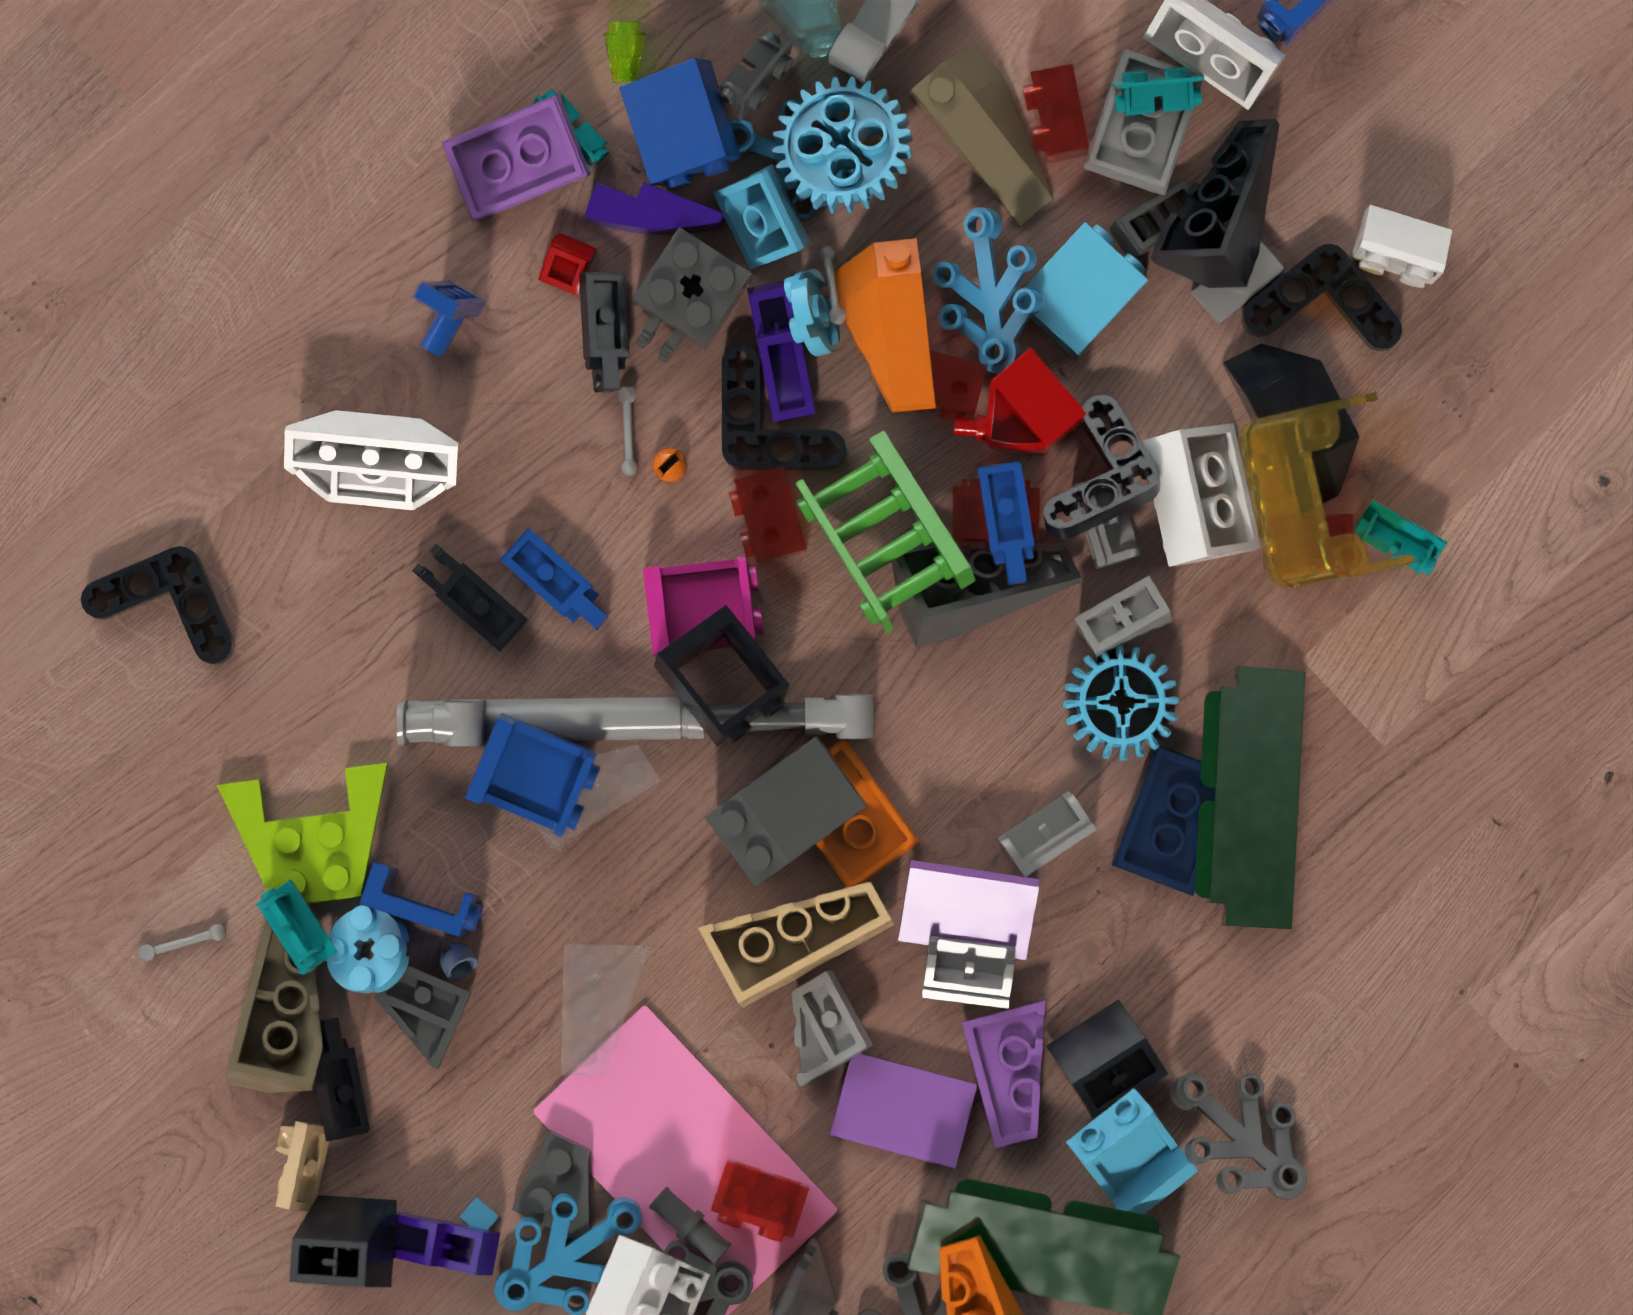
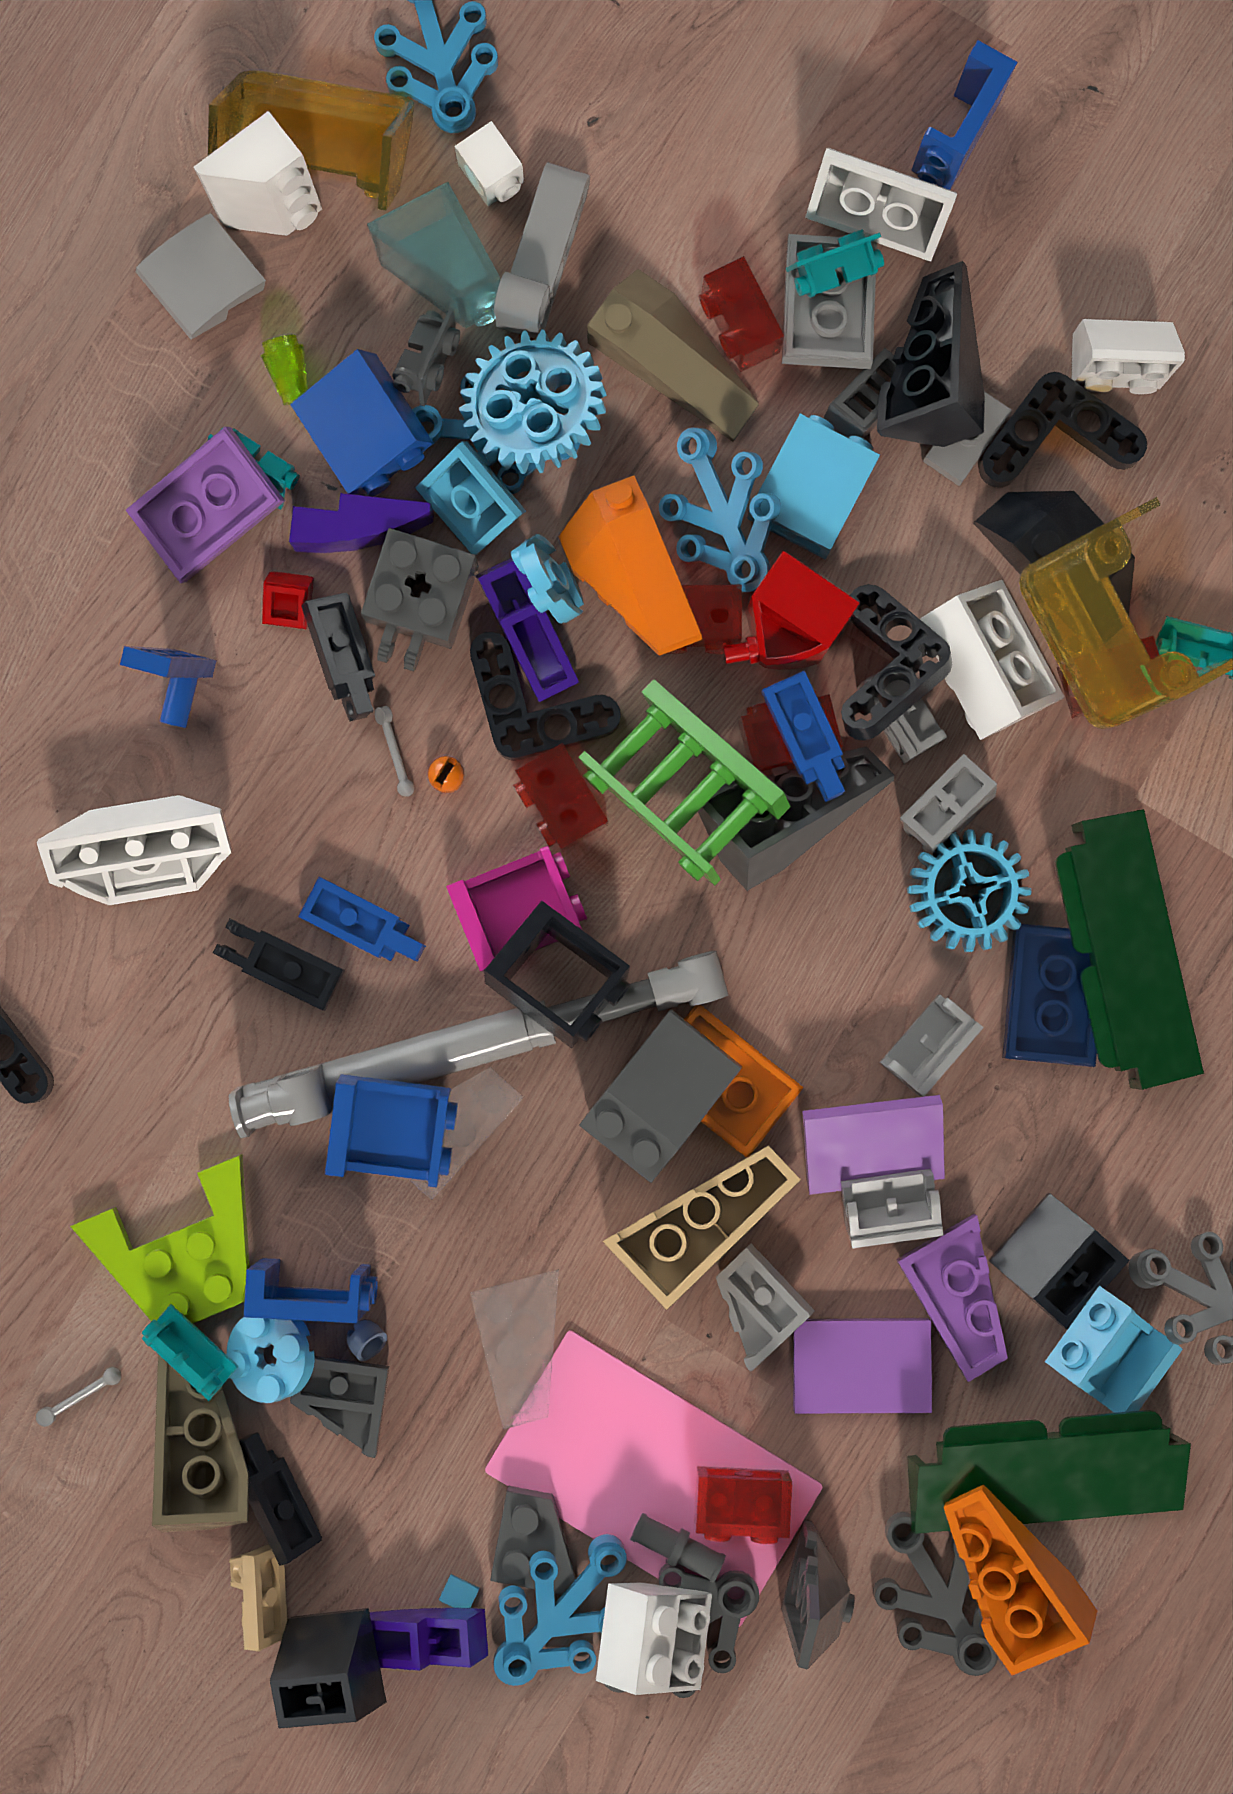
camera: 20 degrees left, 0 degrees up
light grey hinge [818,246,846,325] -> none

